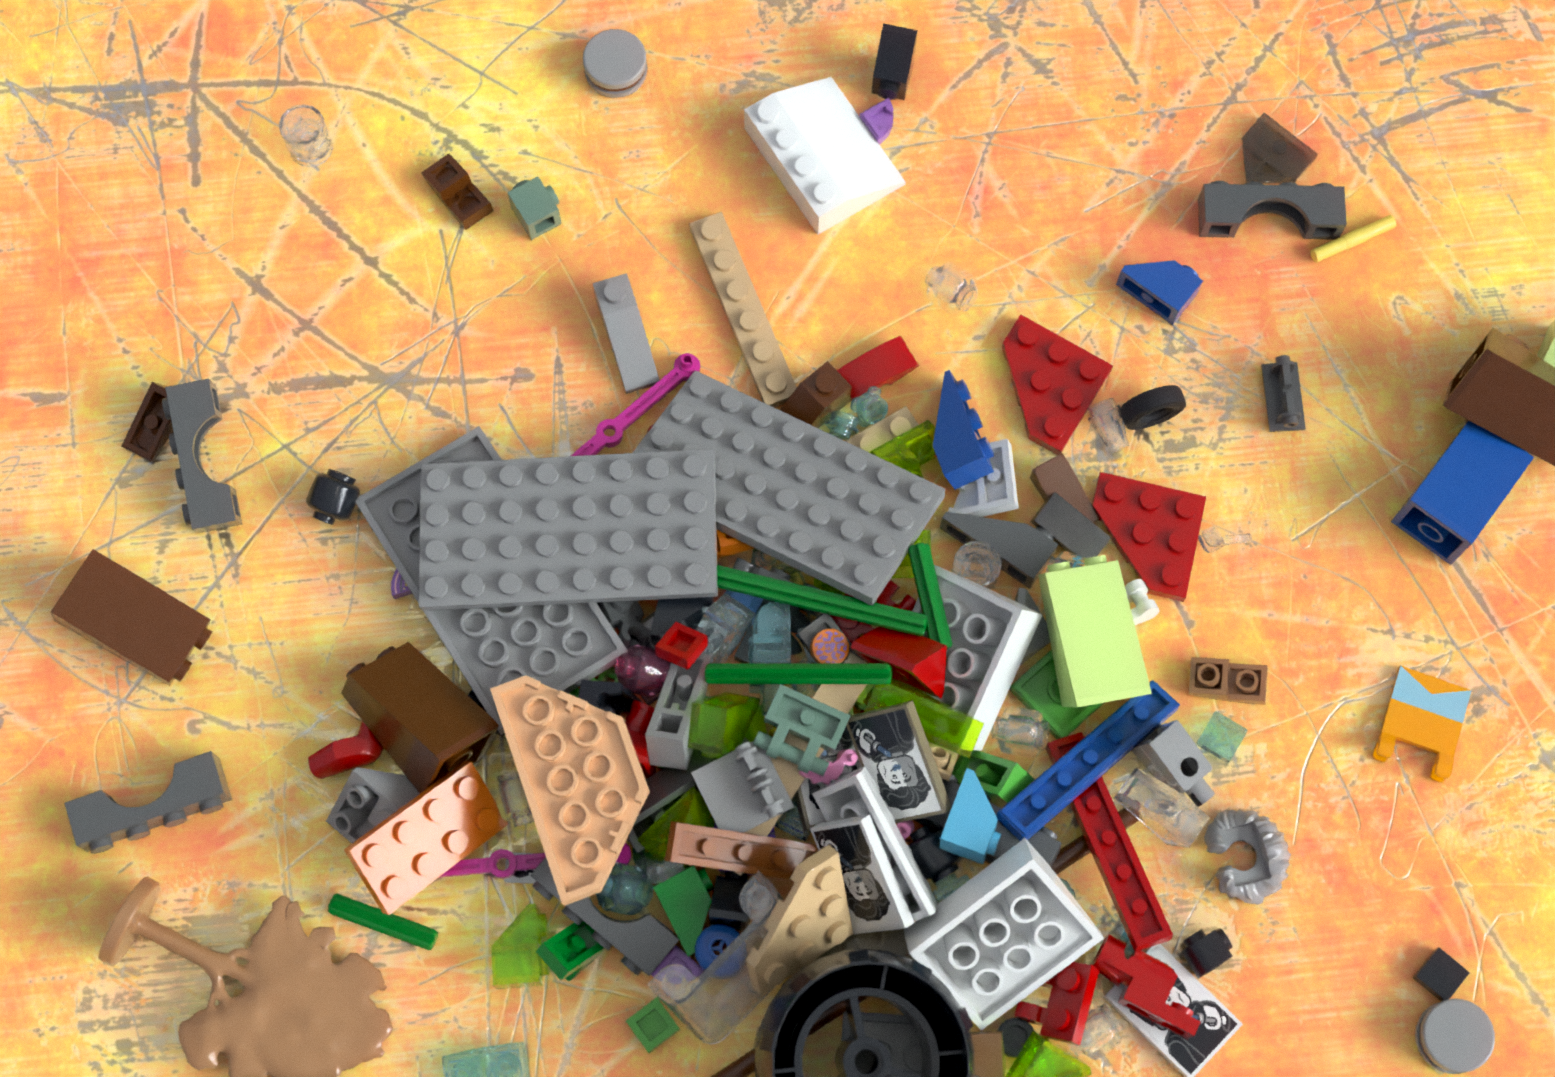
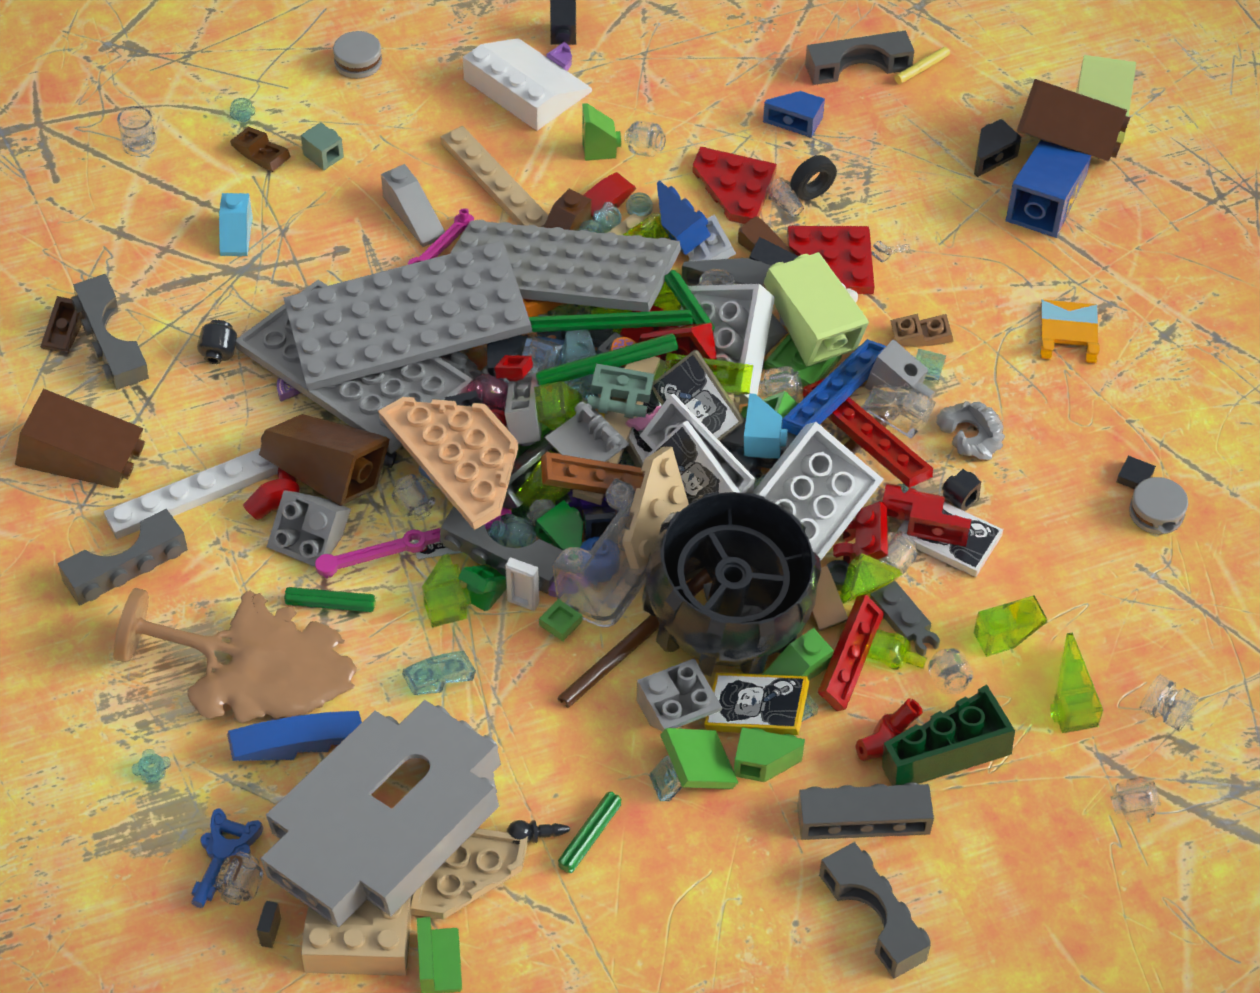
camera: 15 degrees left, 20 degrees down
plate [344,761,509,915] -> none
clear smoke slope [1241,113,1318,184] -> none
dark grey hinge [1261,355,1306,432] -> none
none -> white plate [104,448,278,539]
none -> medium azure slope [219,193,253,256]
none -> clear light blue plate [230,98,256,122]
none -> white tile [506,557,539,611]
none -> bright green slope [582,103,621,161]
none -> clear light blue plate [626,192,653,218]
none -> black slope [974,119,1022,177]

